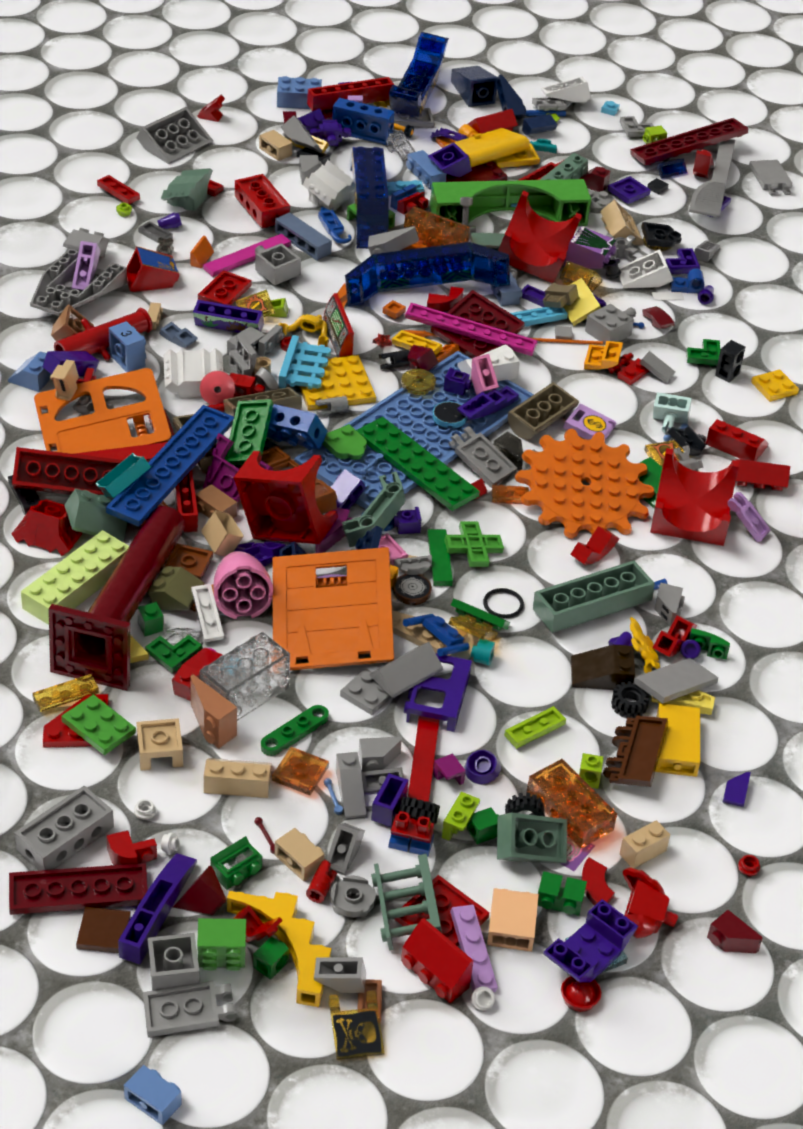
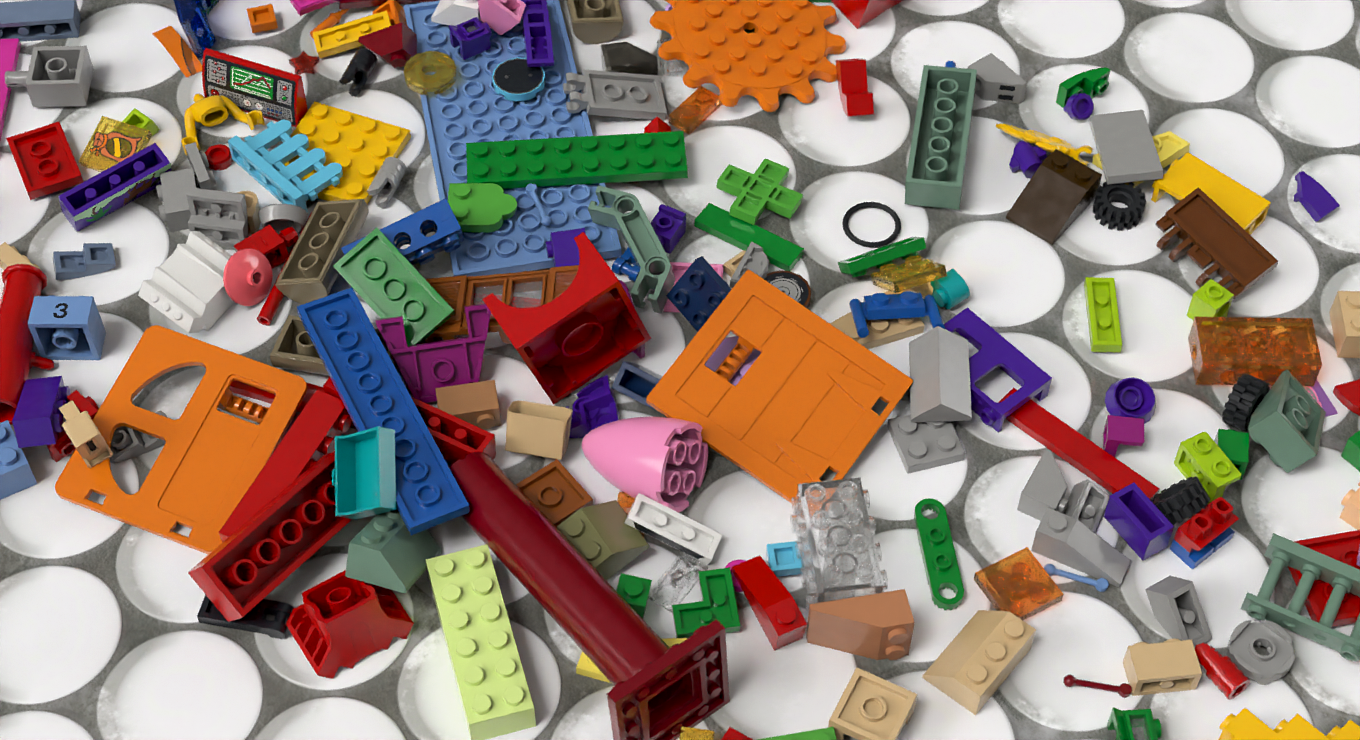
camera: 50 degrees left, 10 degrees up
red brick [652,615,698,657] -> none

